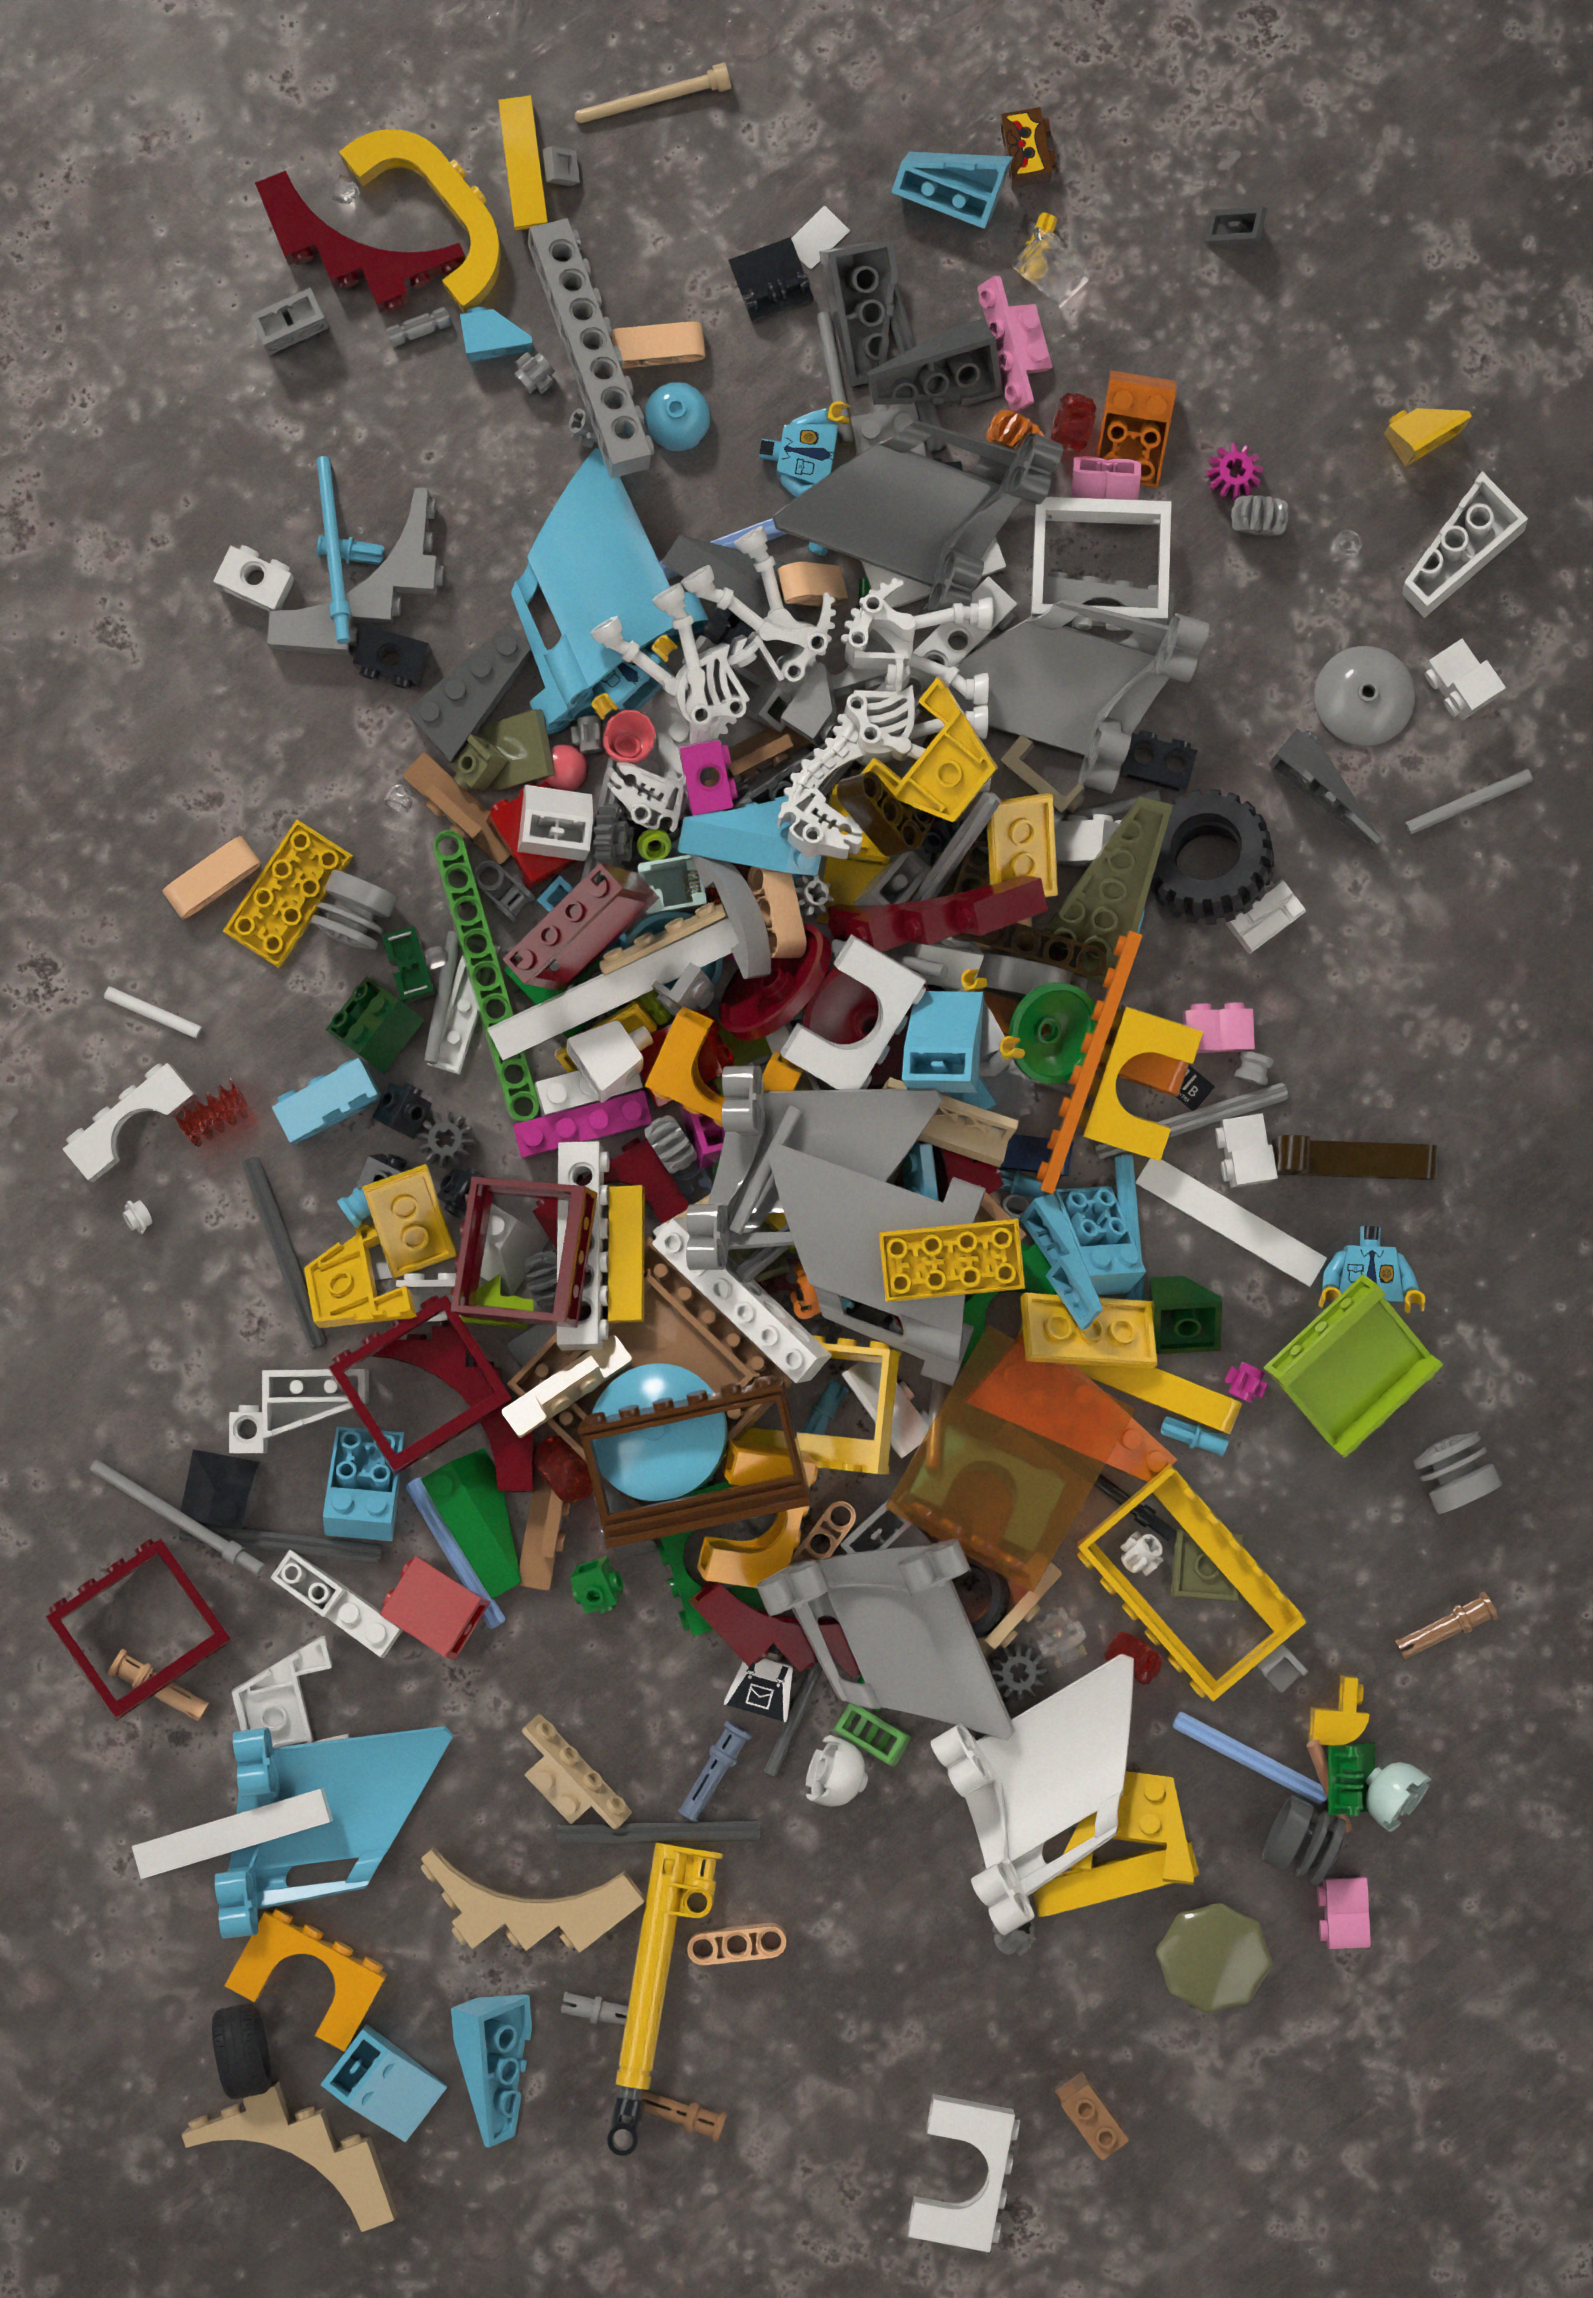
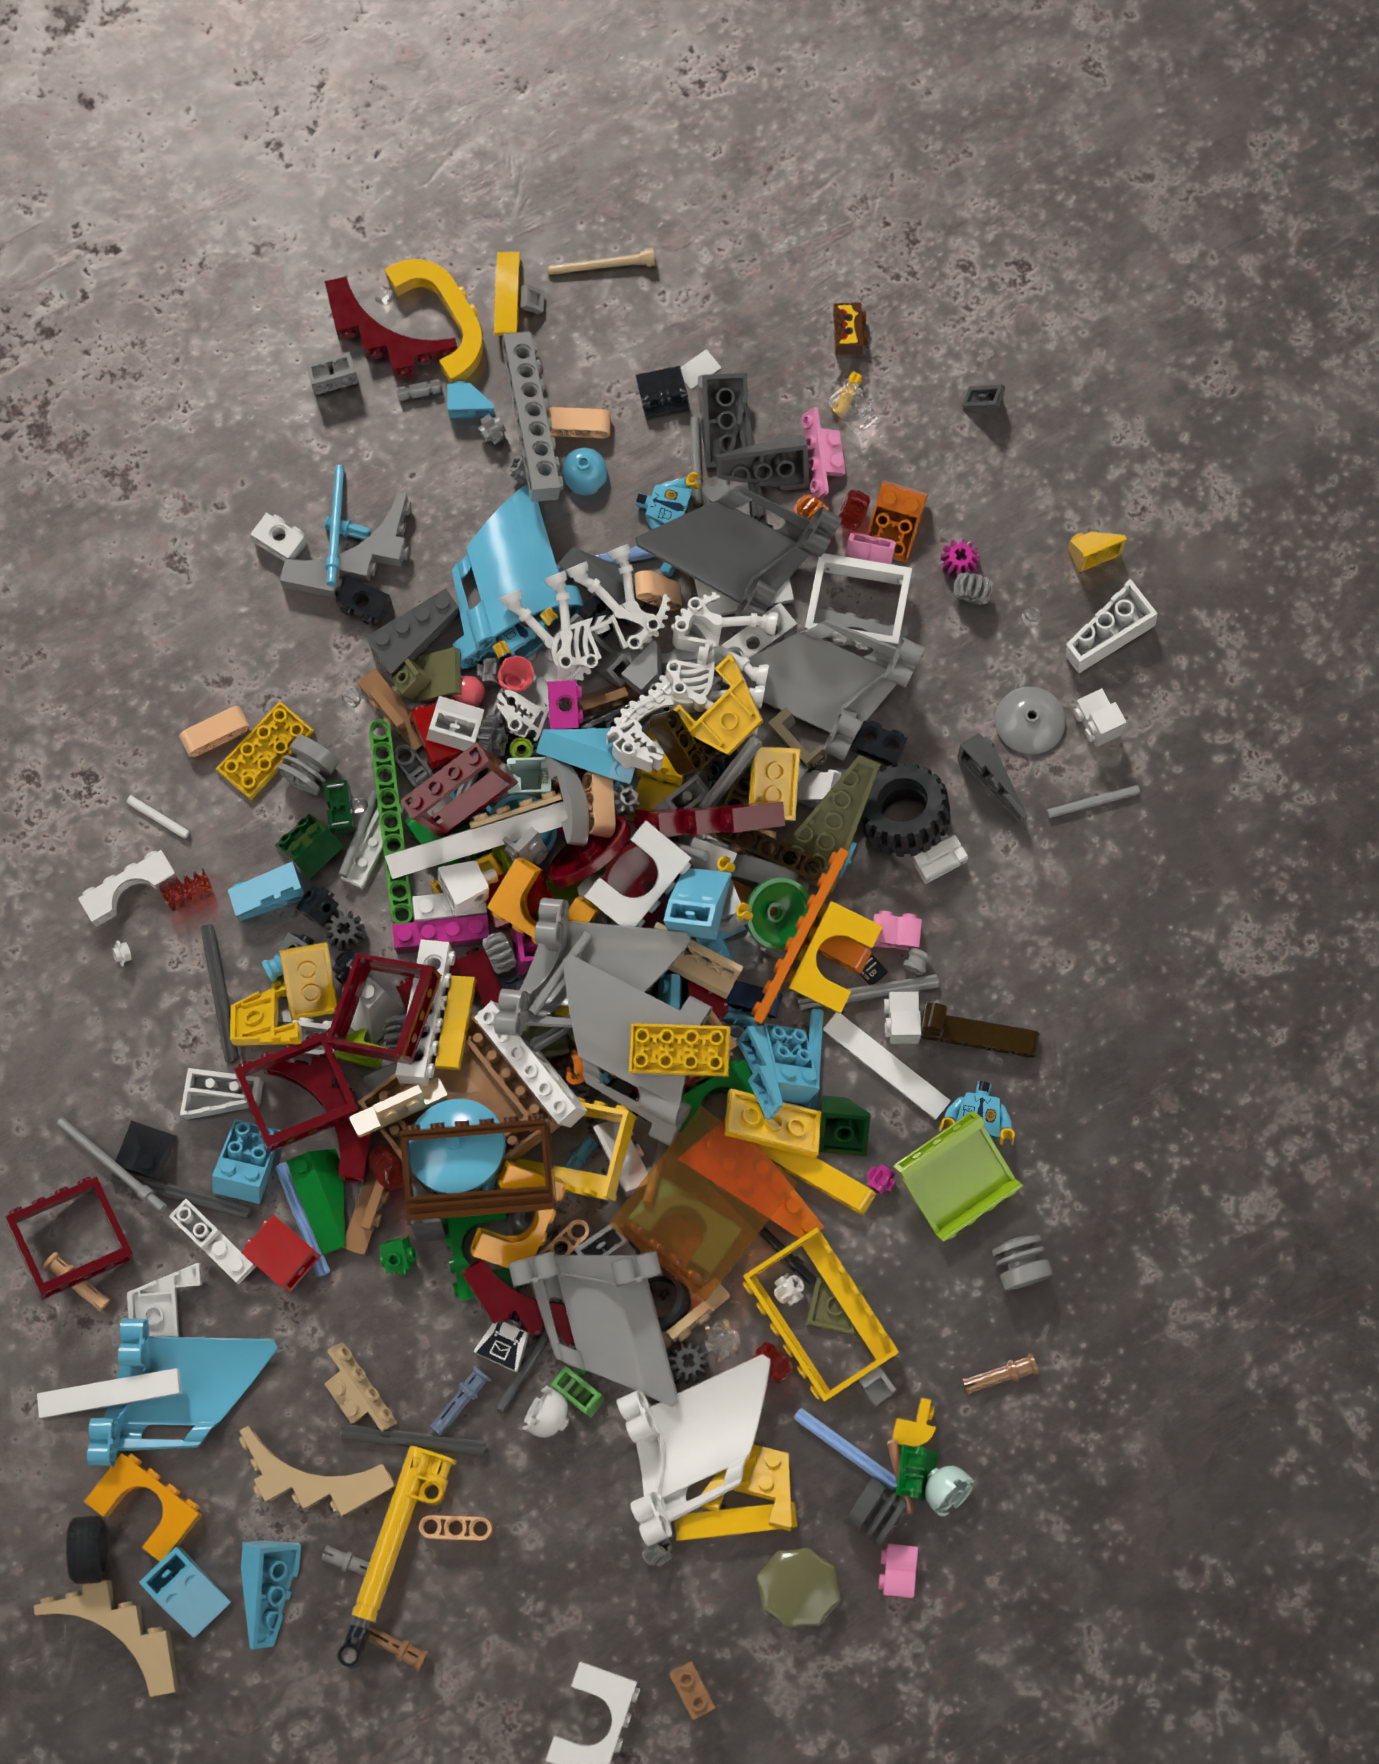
camera: 10 degrees right, 10 degrees down
white brick [229,1405,268,1453] -> none
medium azure wedge [891,152,1013,229] -> none
medium azure axle [1160,1416,1229,1457] -> none

